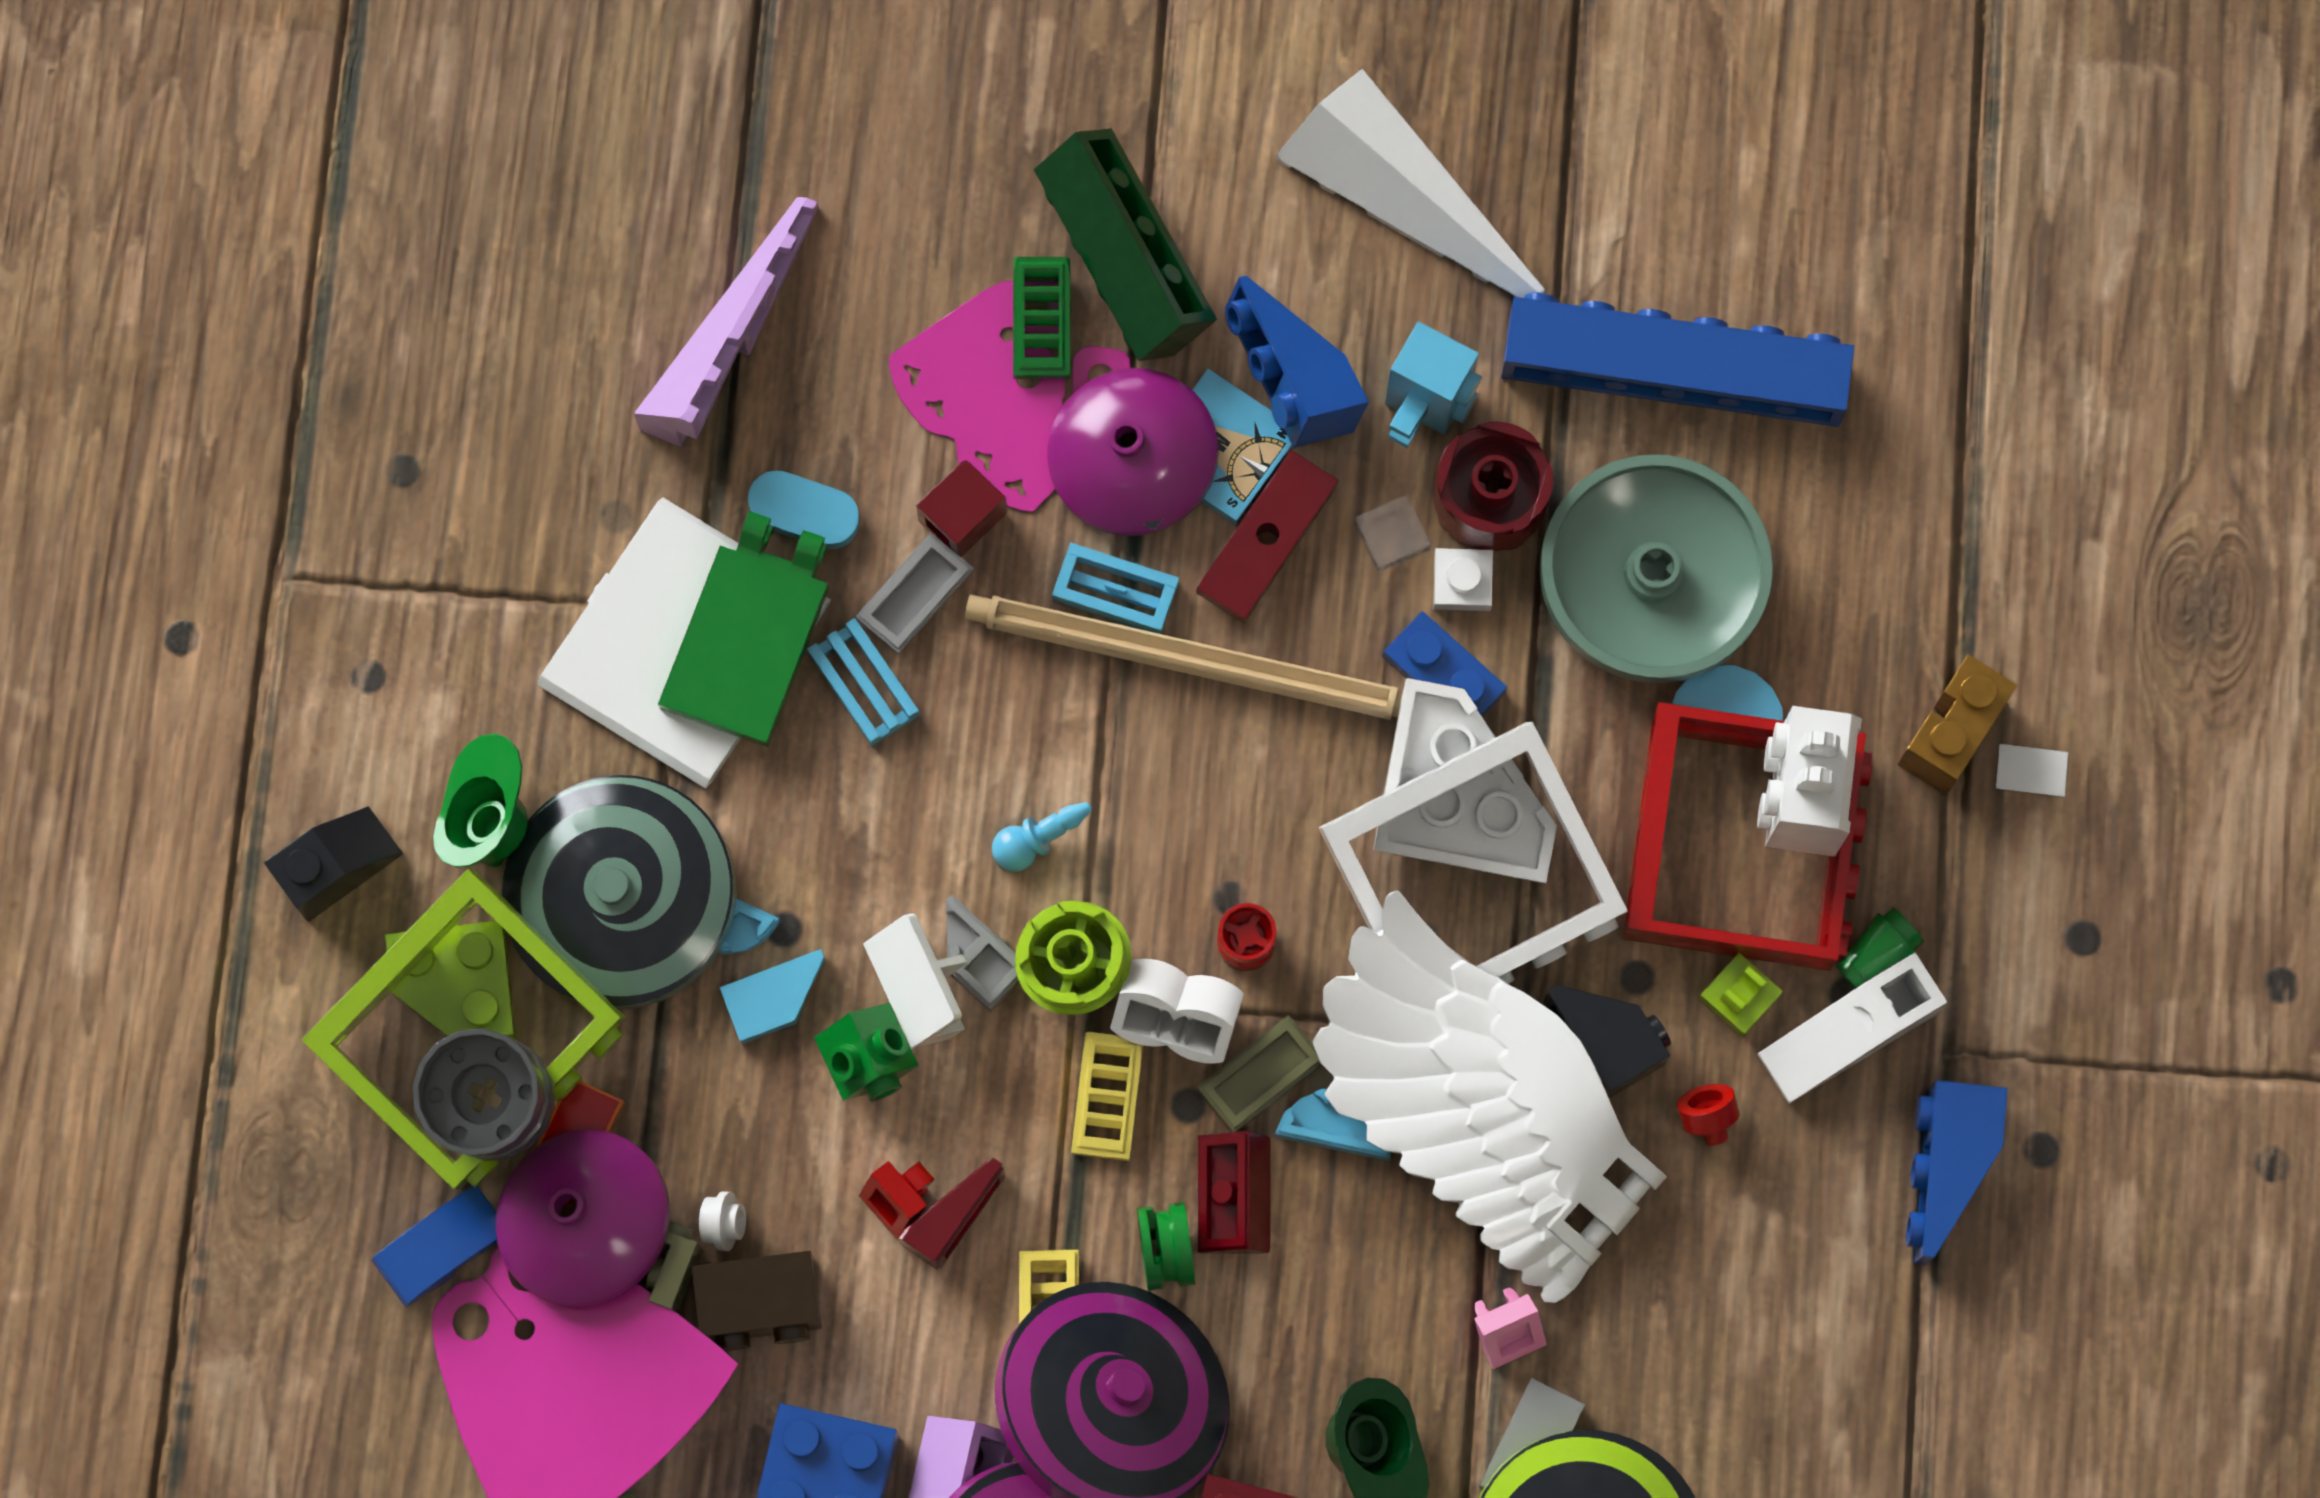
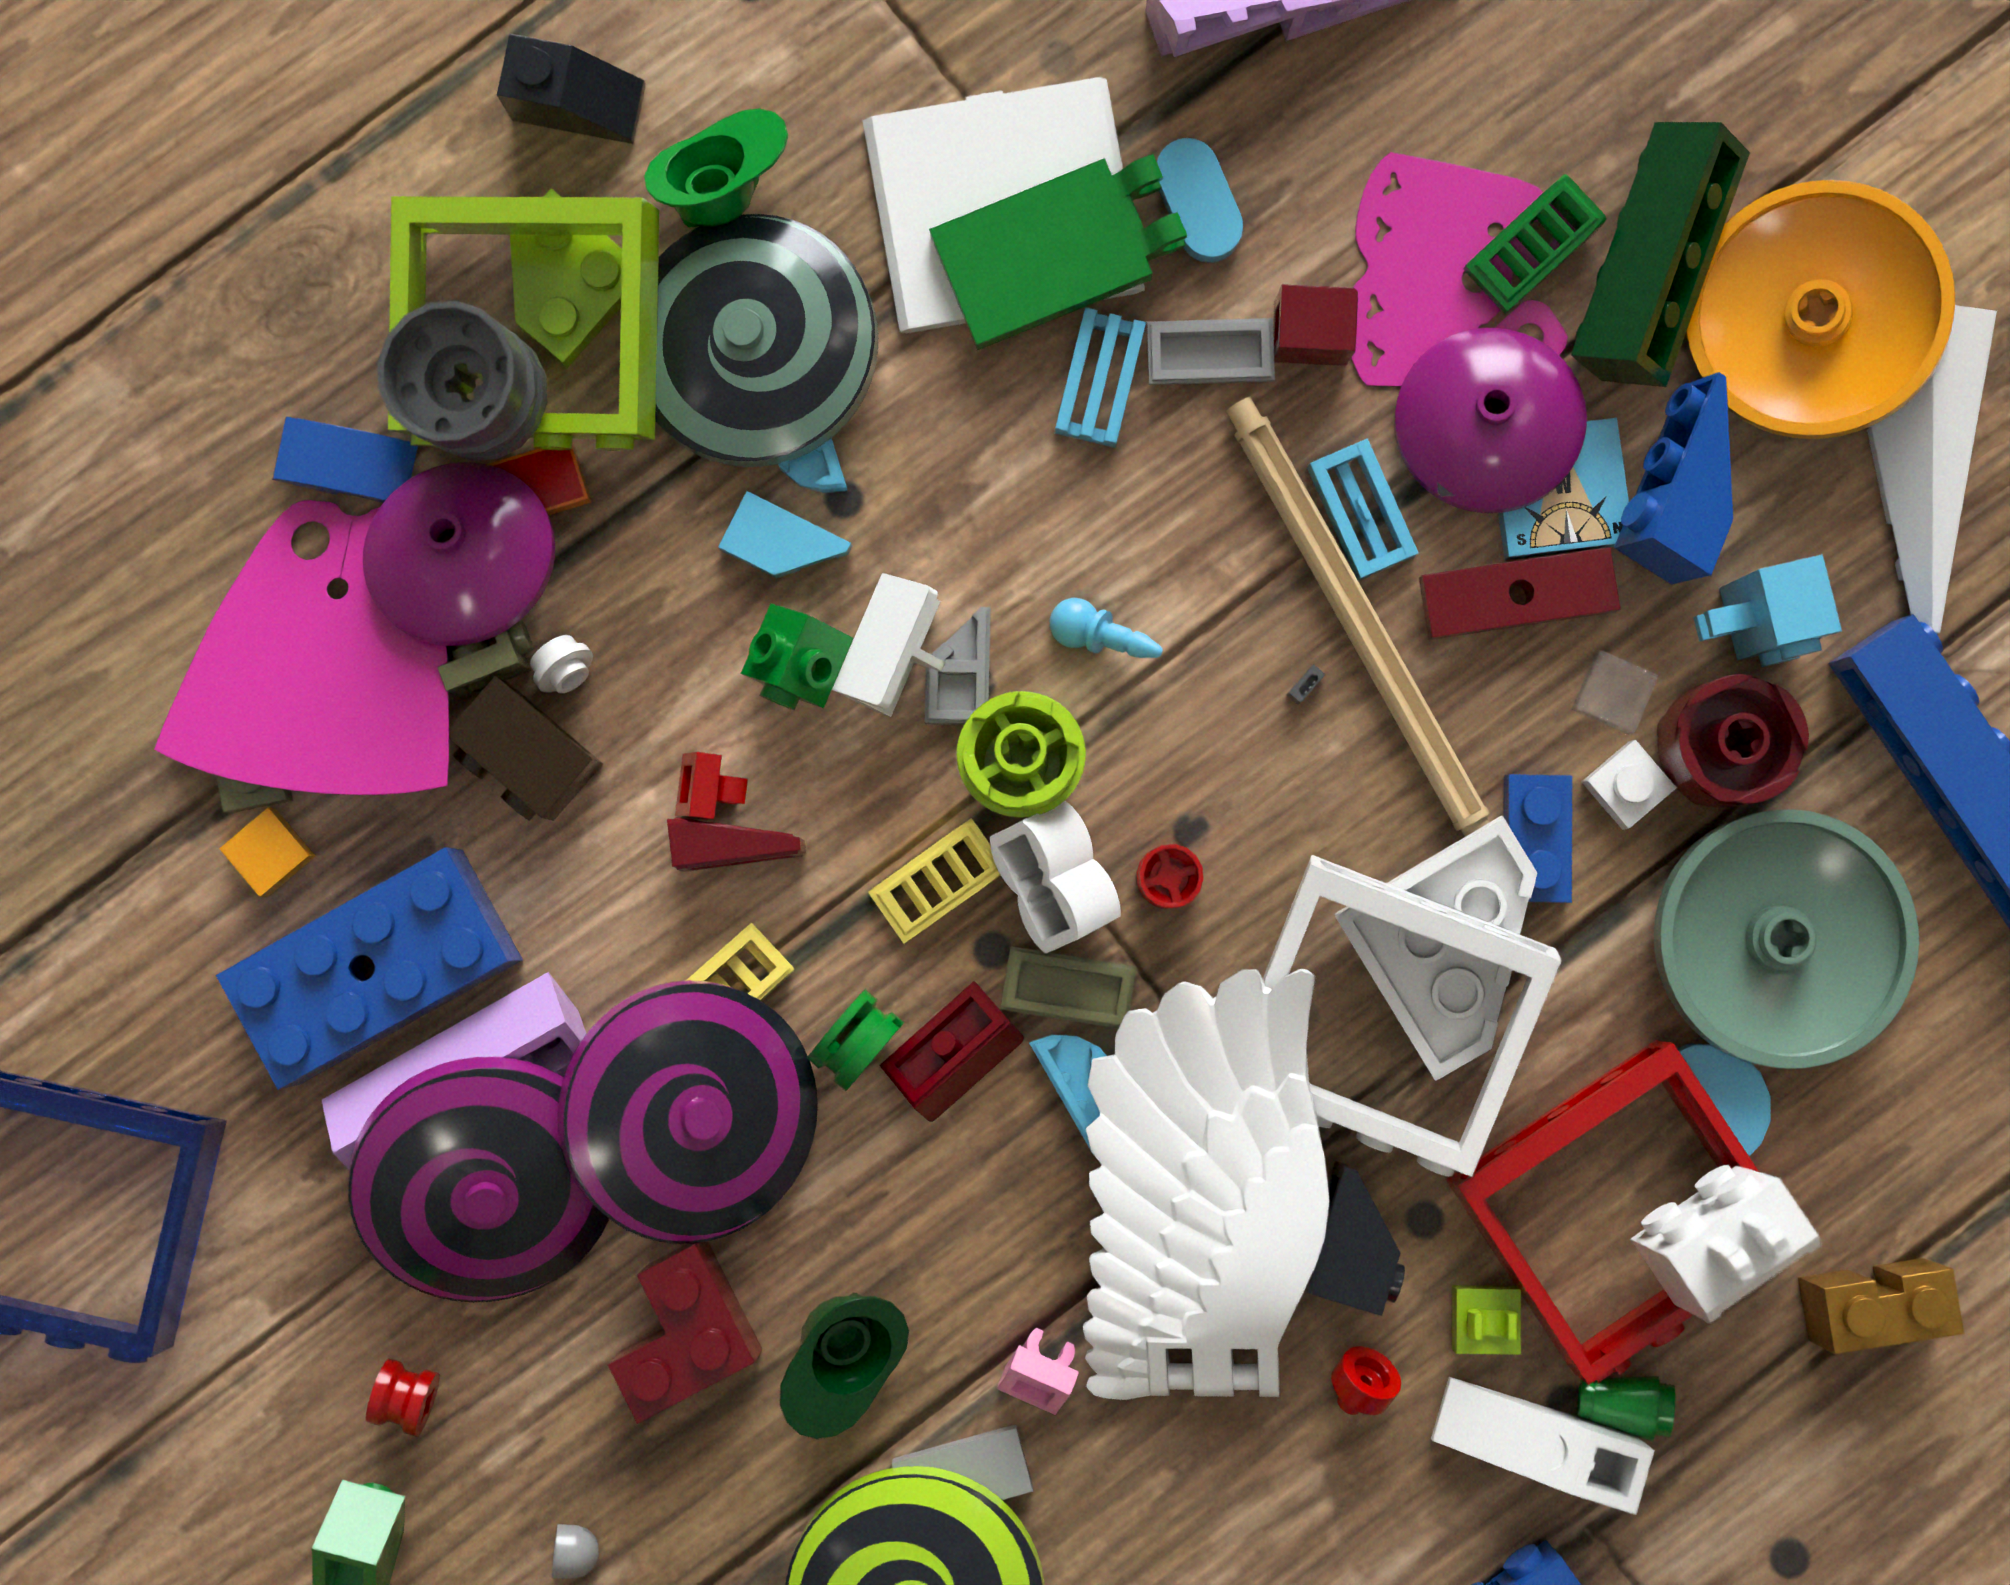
camera: 45 degrees right, 10 degrees up
white sticker [1996,744,2068,797] -> none
none -> dark grey piece [1286,664,1326,705]
none -> light orange dish [1687,180,1955,439]

